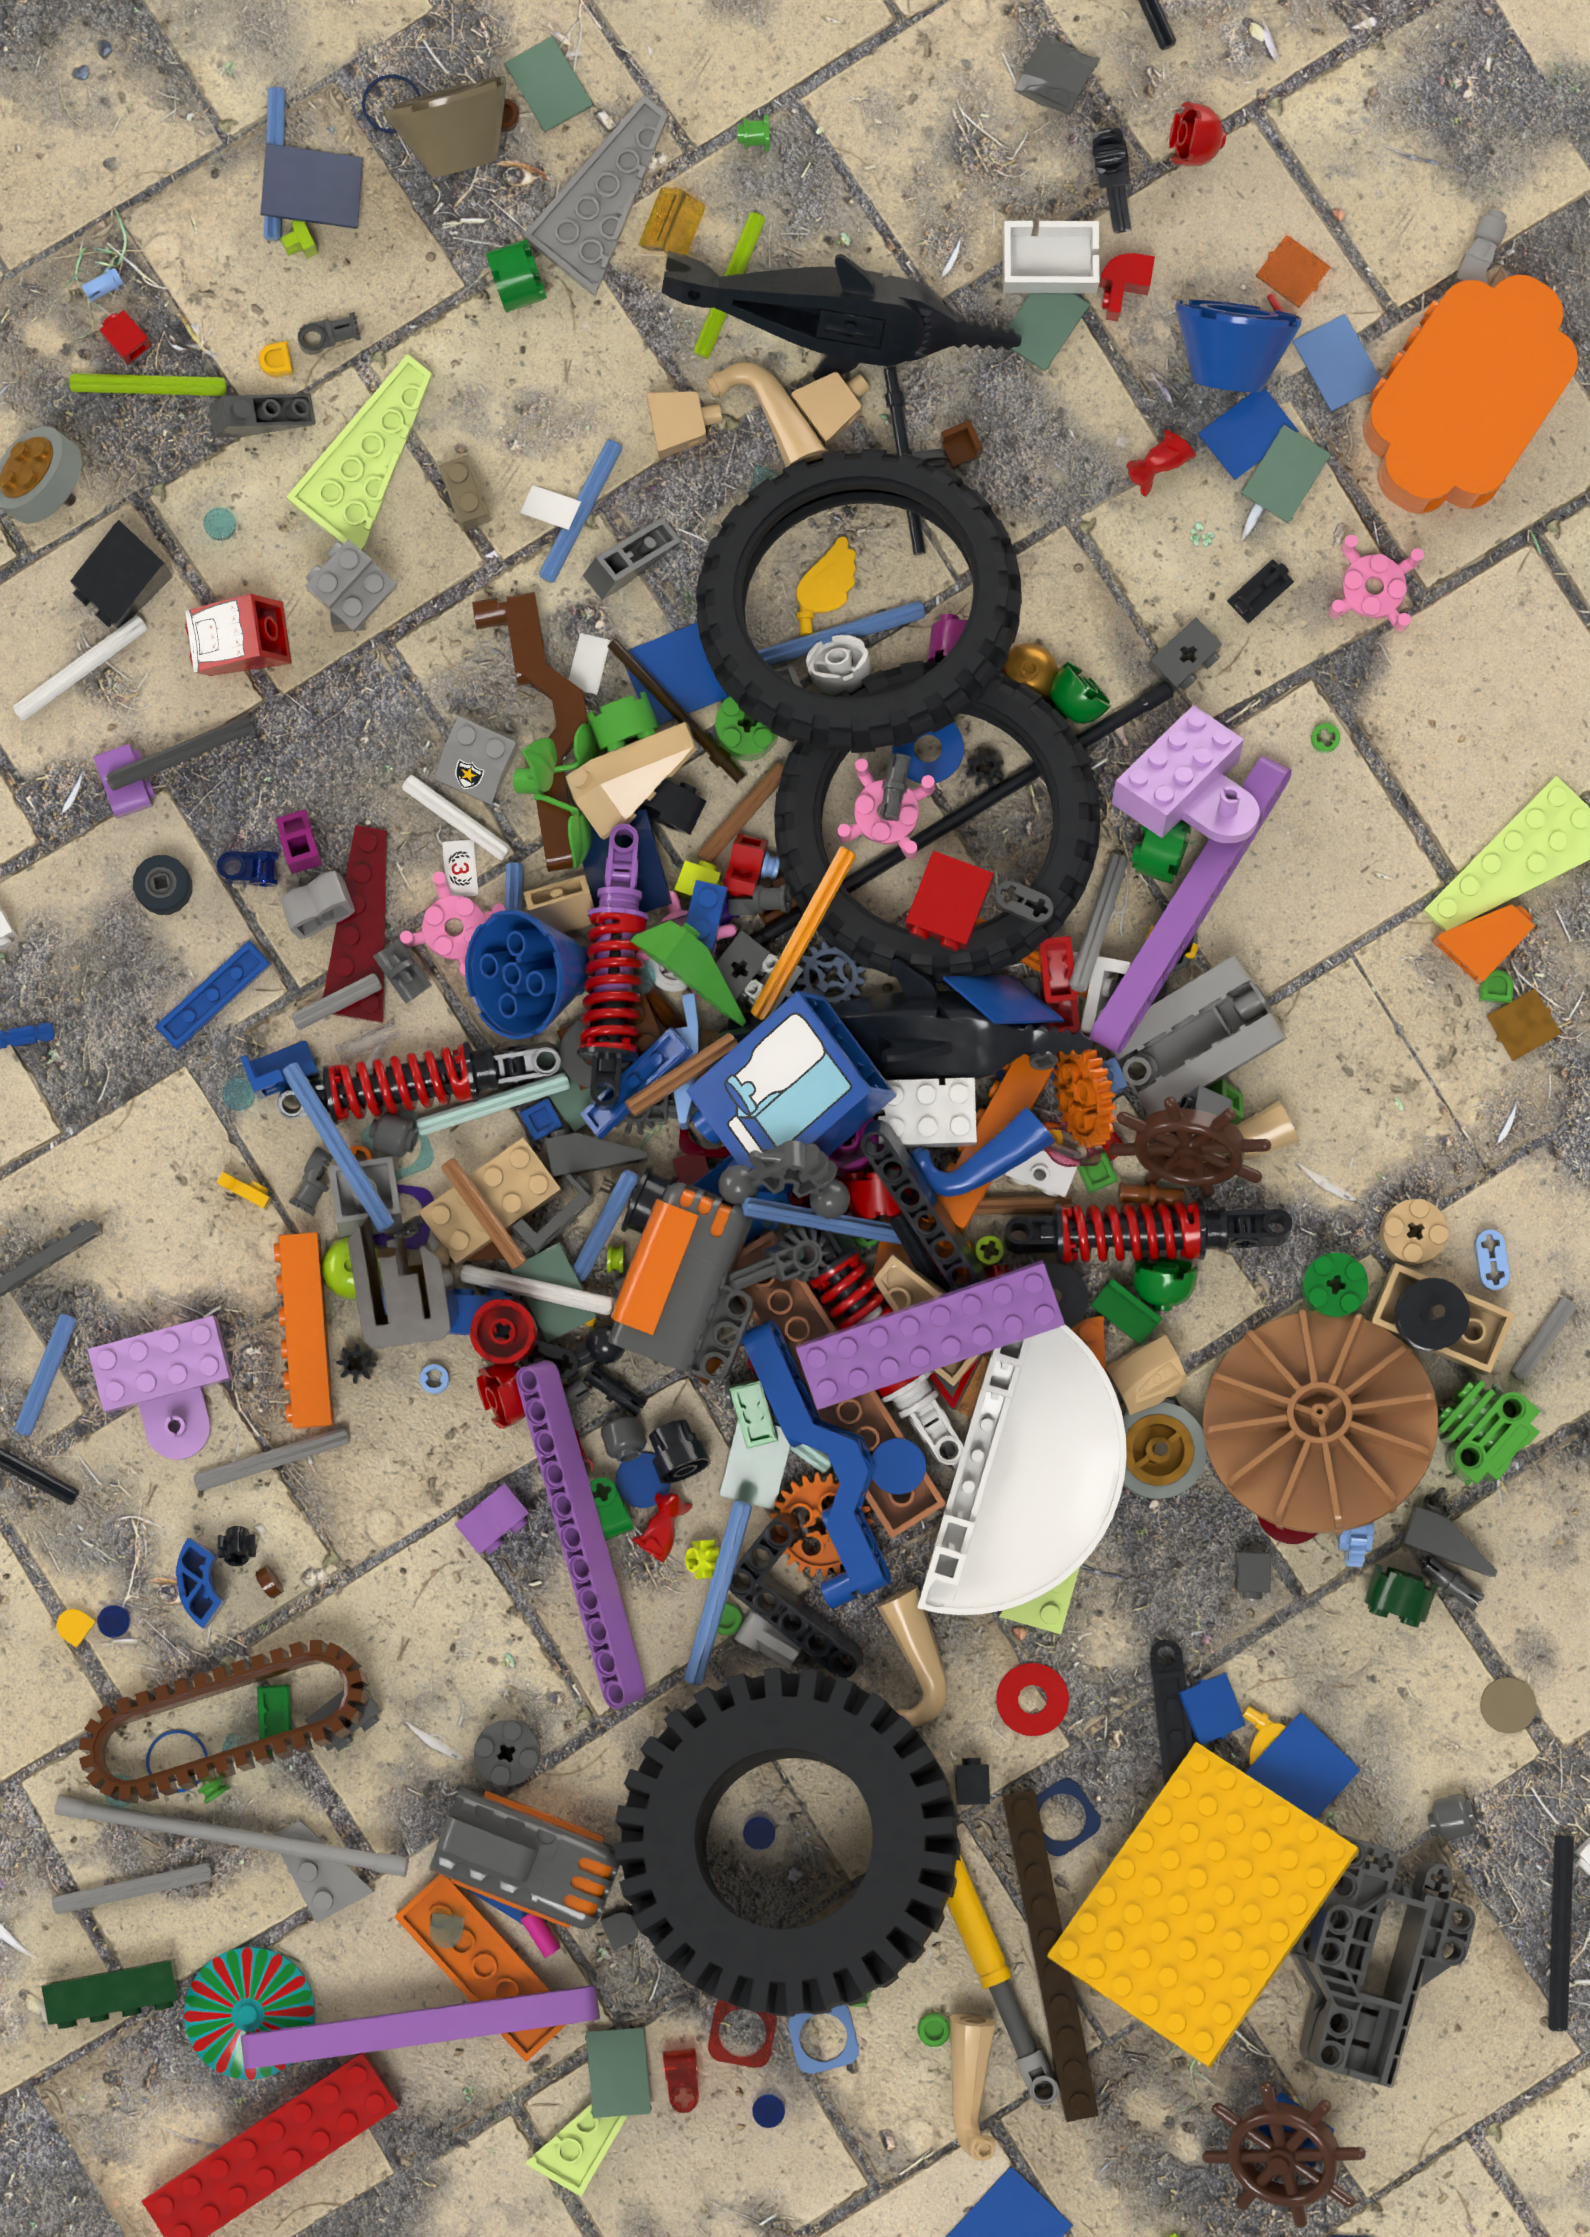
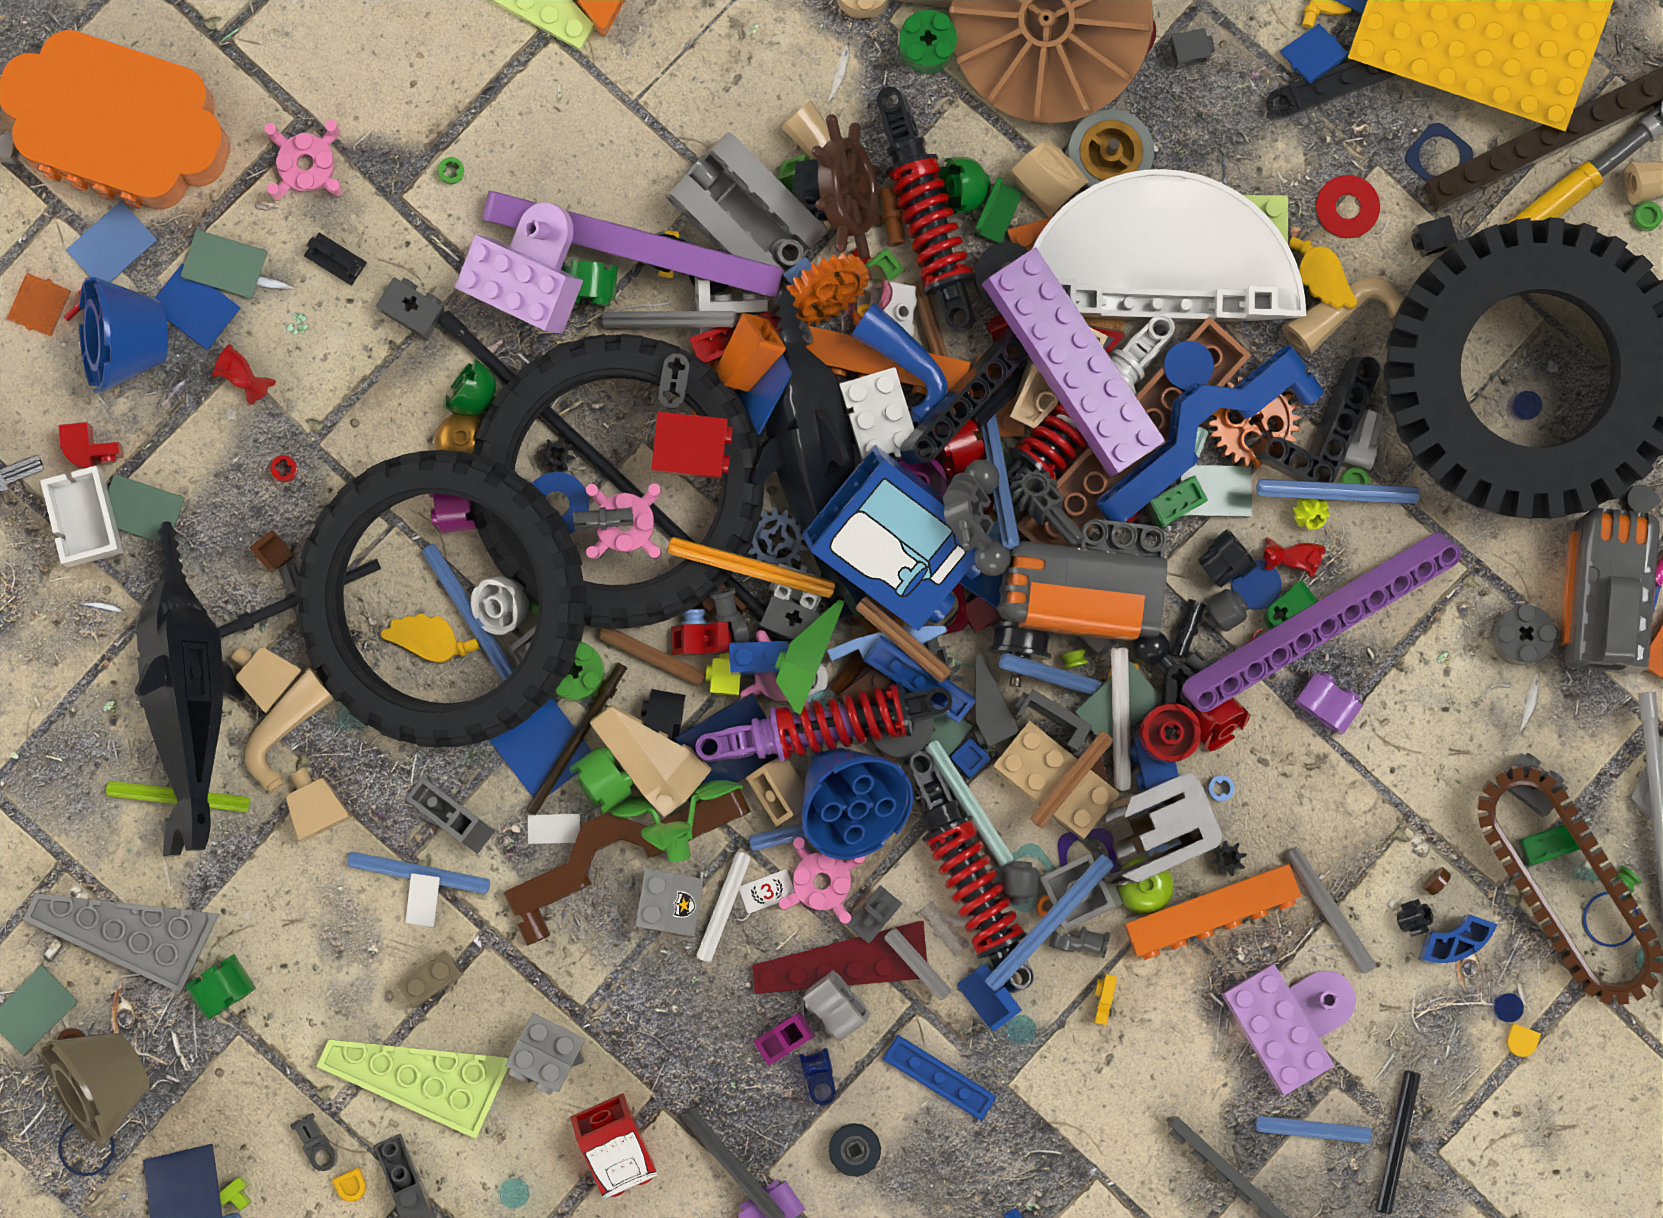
camera: 105 degrees left, 0 degrees up
clear yellow panel [638,188,706,255] -> none
bright green brick [737,115,770,151] -> none
lime bush [974,1236,1004,1267] -> none
none -> red bush [270,455,298,482]
none -> orange slope [715,313,786,392]
none -> yellow animal [1288,237,1357,309]

